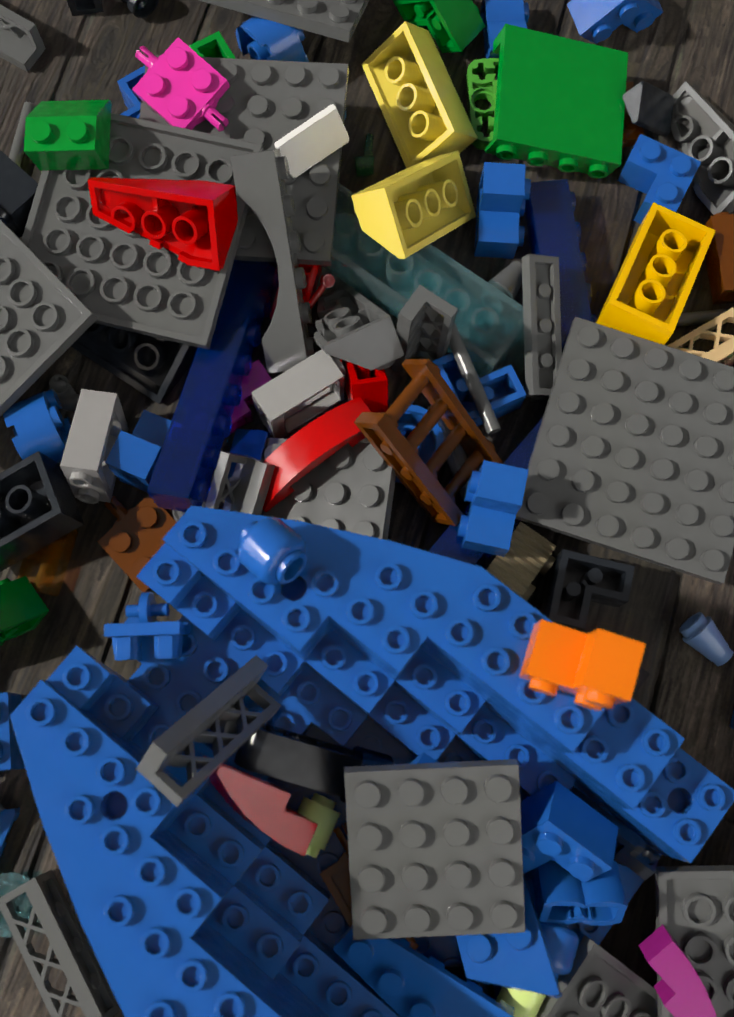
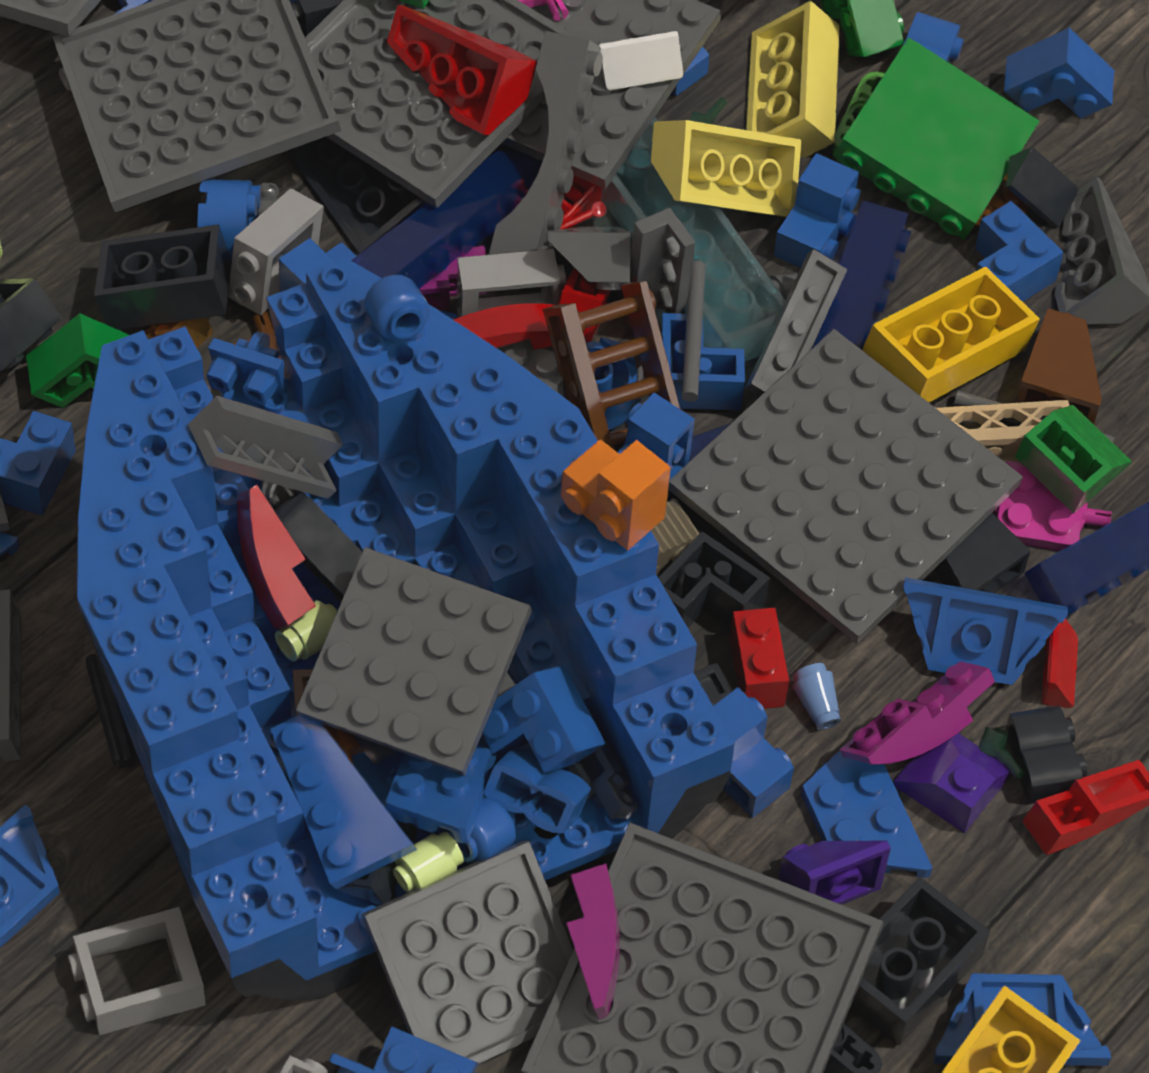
camera: 25 degrees right, 20 degrees down
none -> blue brick [713,687,794,818]
none -> red brick [729,608,789,709]

